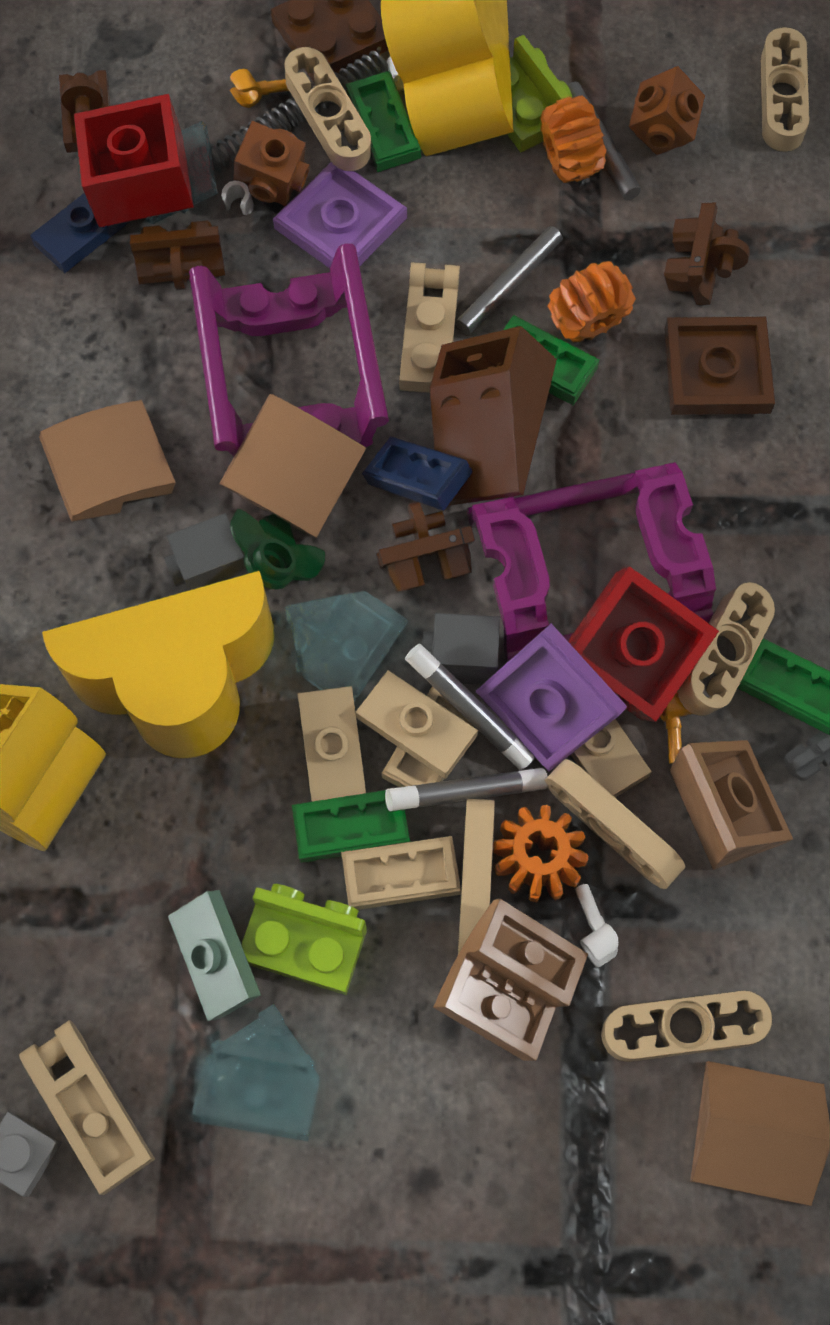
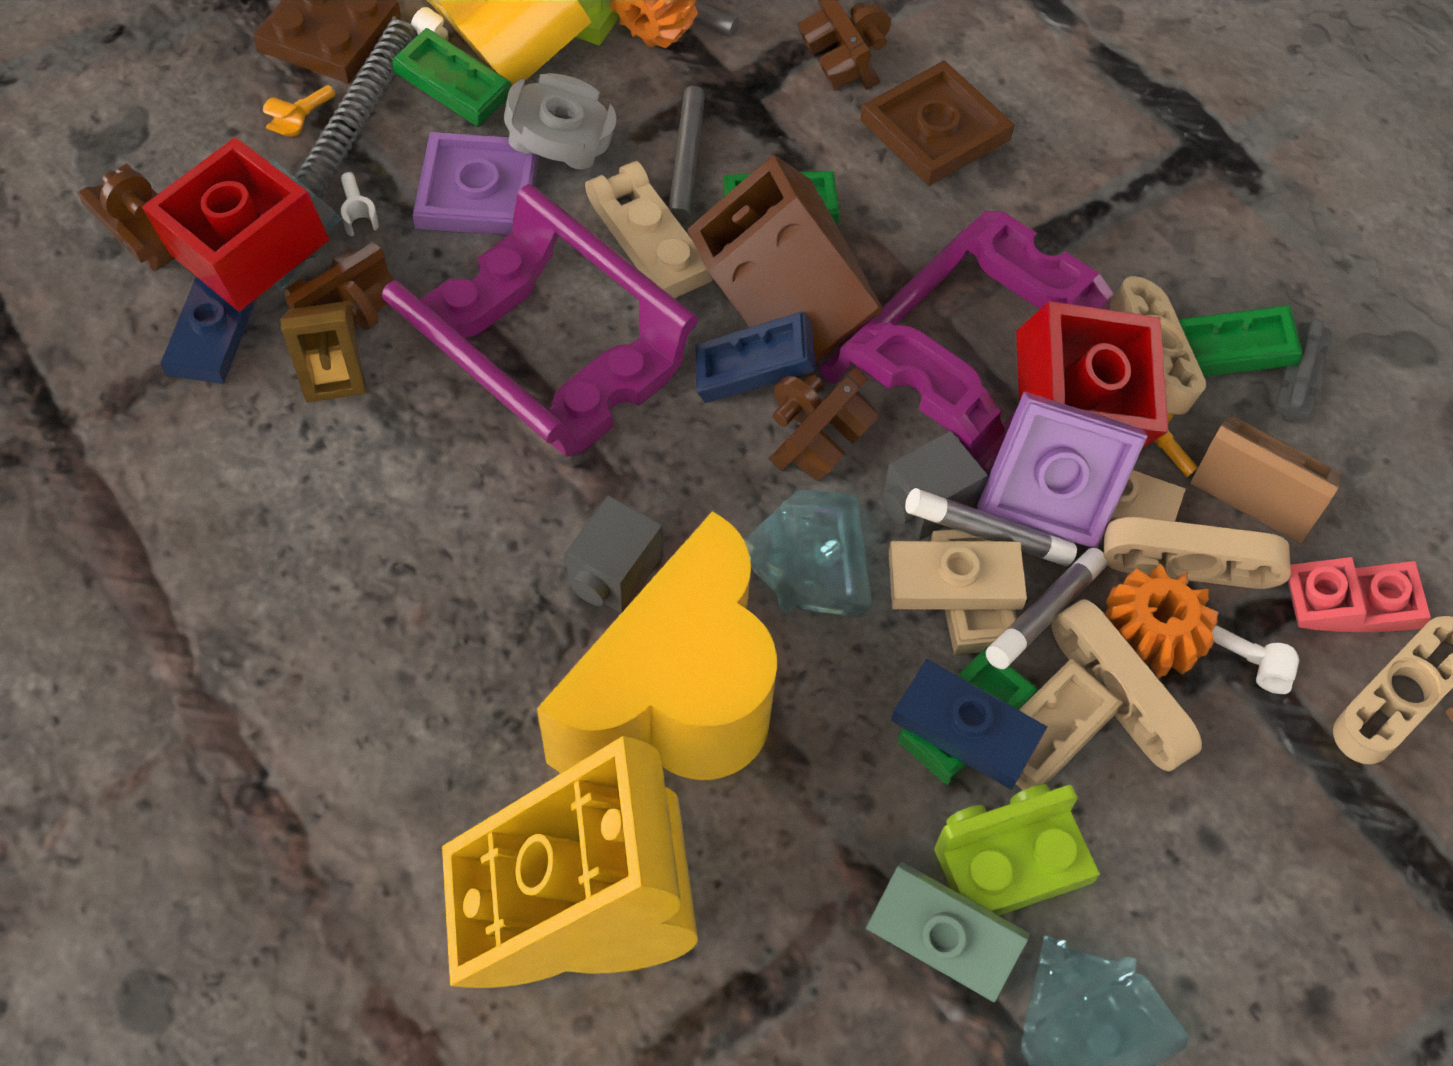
camera: 40 degrees left, 10 degrees down
medium nougat slope [39,400,176,522] -> none
medium nougat slope [219,394,366,538] -> none
dark green plate [230,509,325,590] -> none
dark orange brick [233,121,310,206] -> none
tan beam [285,47,371,171] -> none
tan plate [298,686,366,802] -> none
medium nougat slope [433,899,588,1061] -> none
orange gear [547,261,636,342] -> none
none -> pearl gold slope [280,301,366,403]
none -> light grey plate [504,73,616,169]
none -> dark blue plate [891,659,1048,790]
none -> coral slope [1288,557,1431,632]

